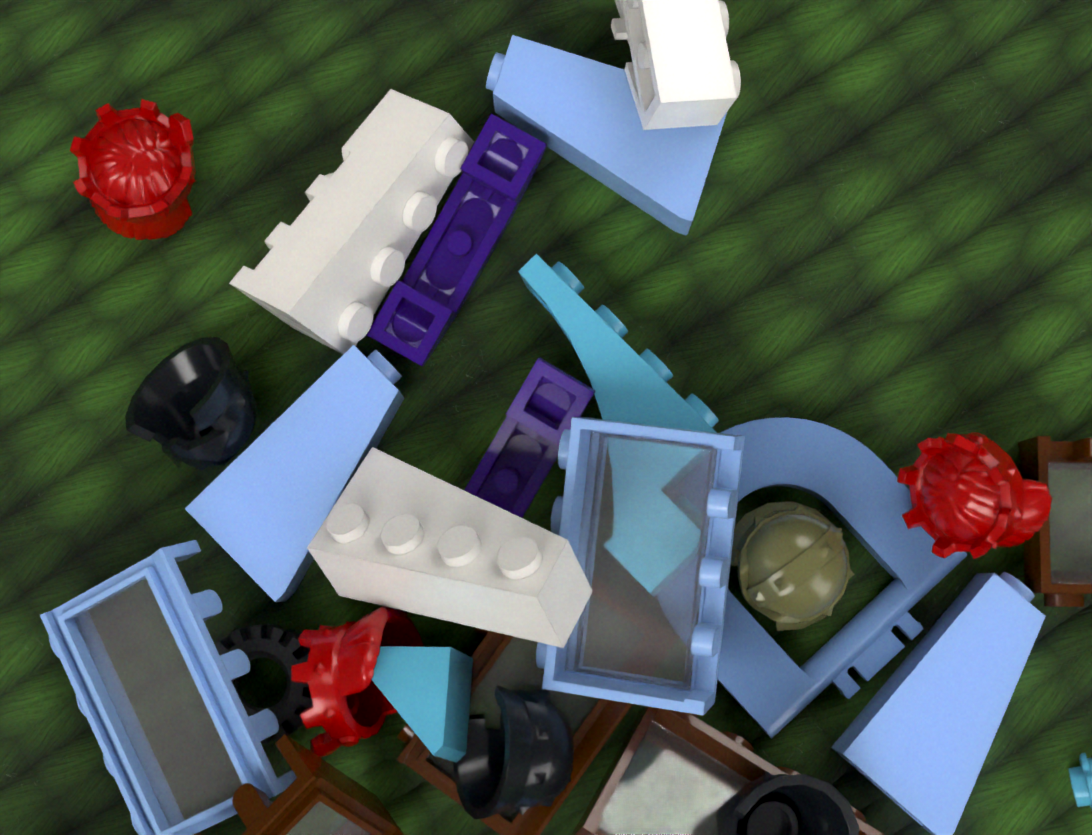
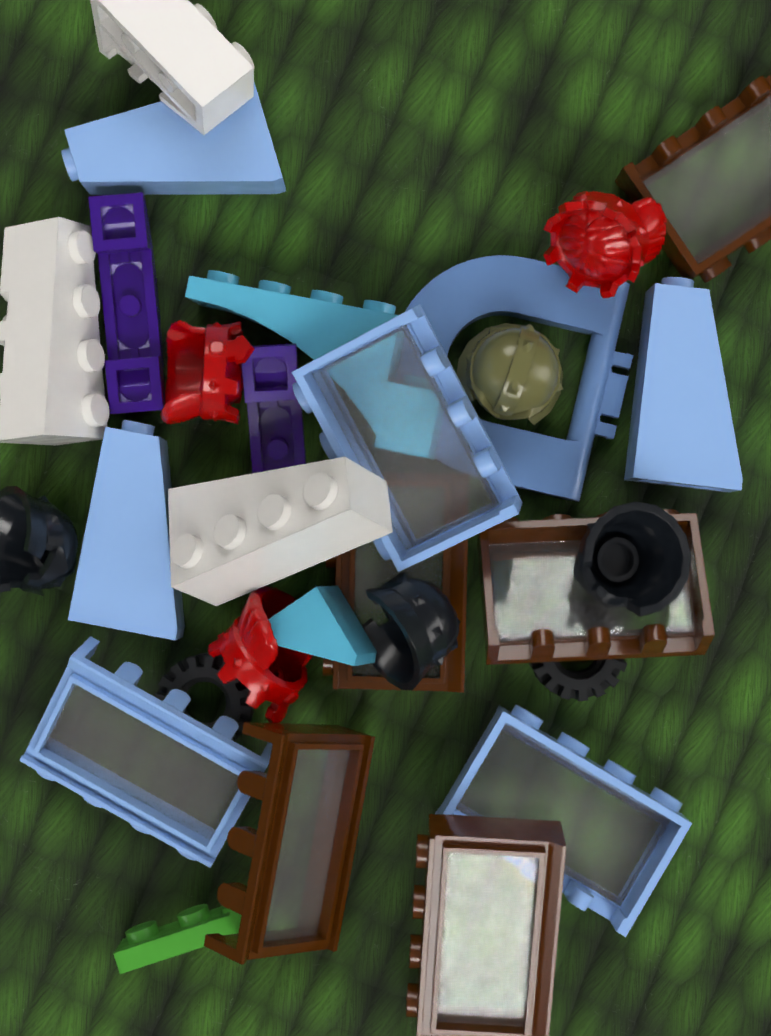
camera: 40 degrees left, 5 degrees up
none -> red hair [161,320,255,425]

